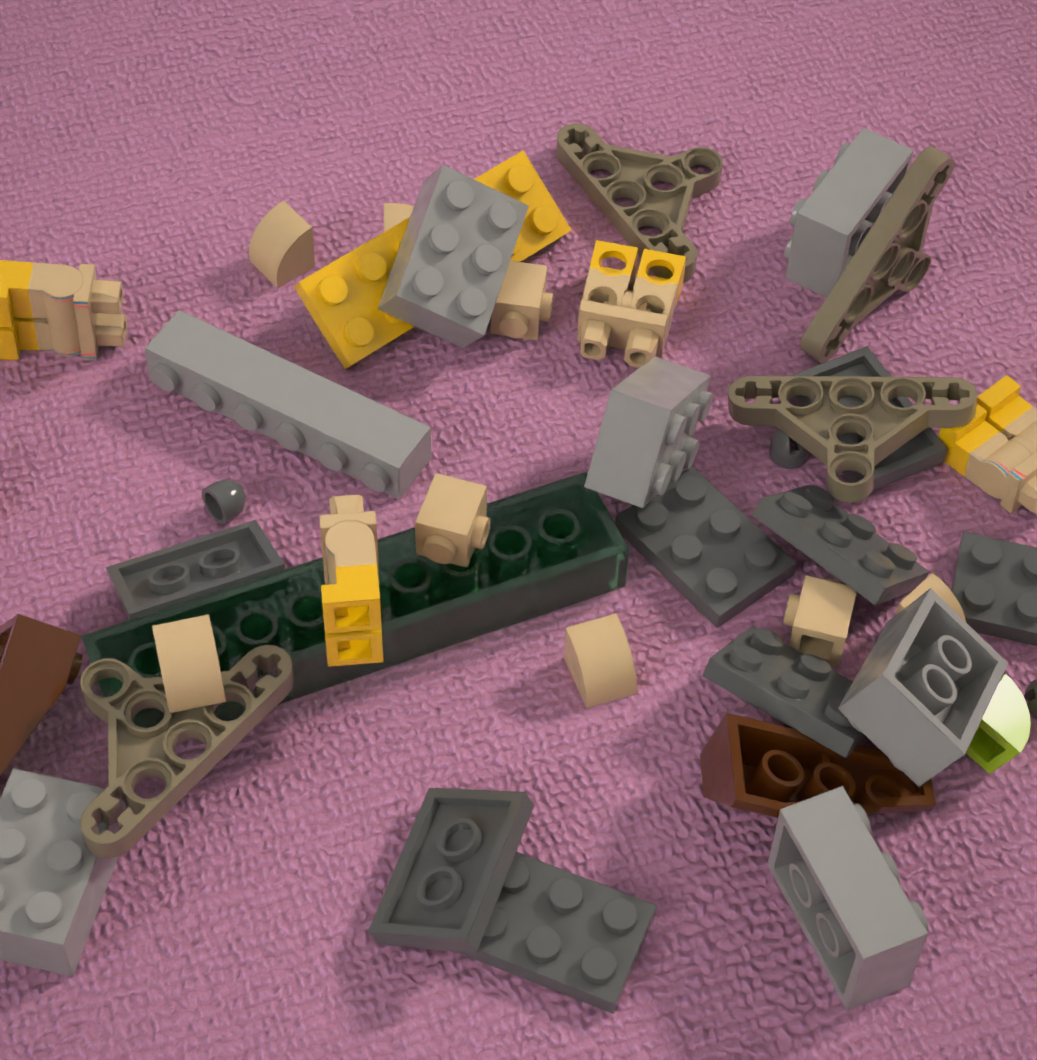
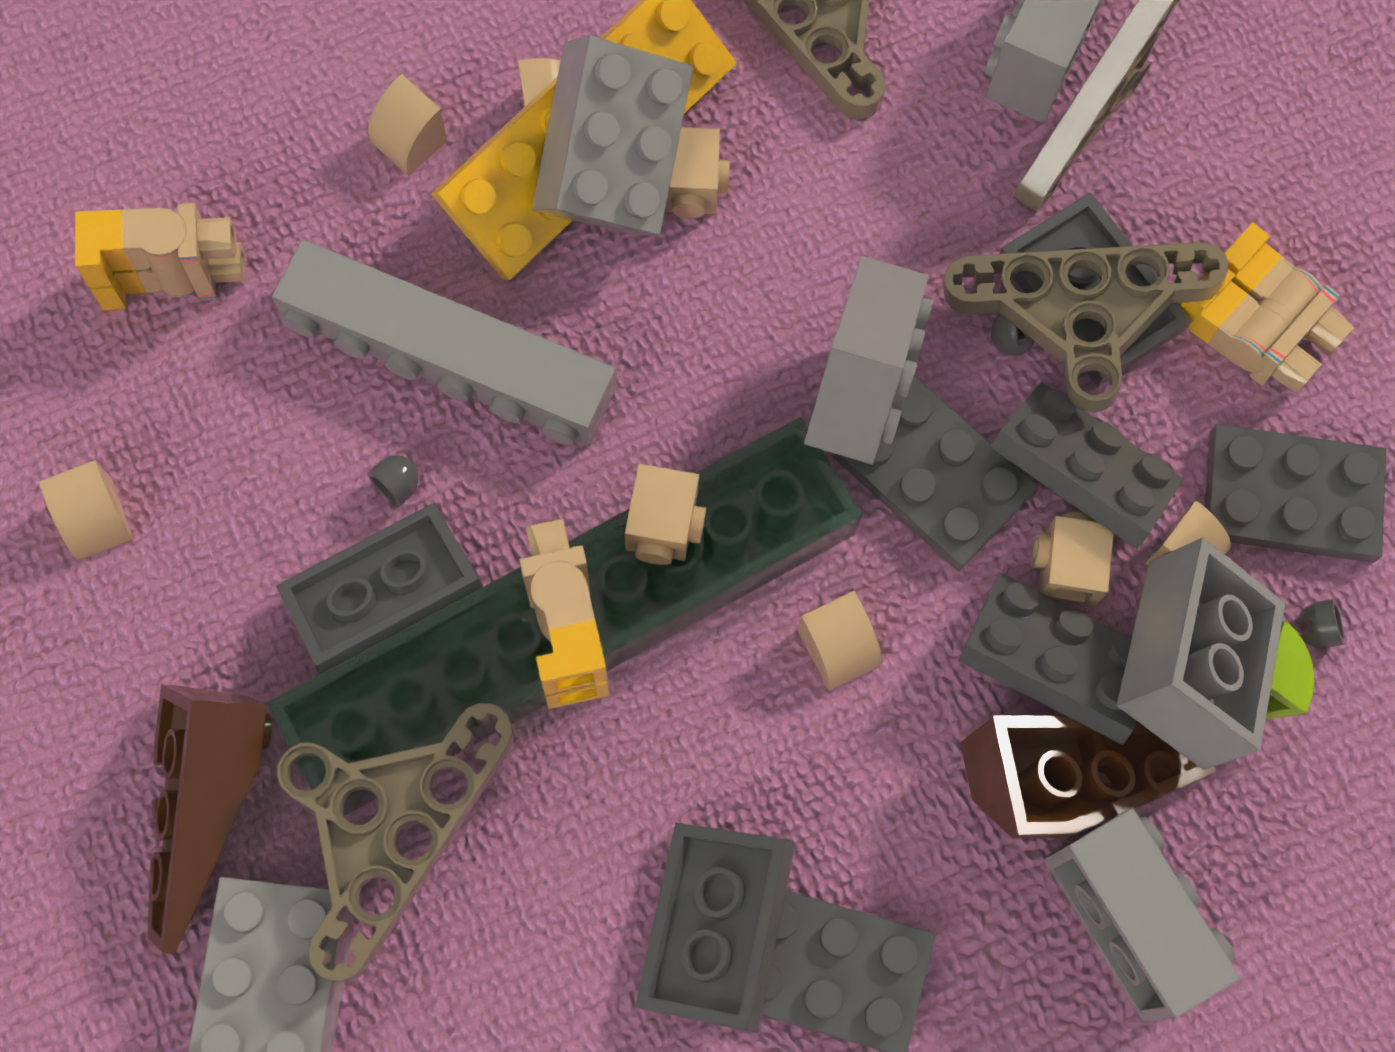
camera: 10 degrees left, 20 degrees up
tan brick [152,615,226,713] -> none
tan hips [577,240,686,368] -> none

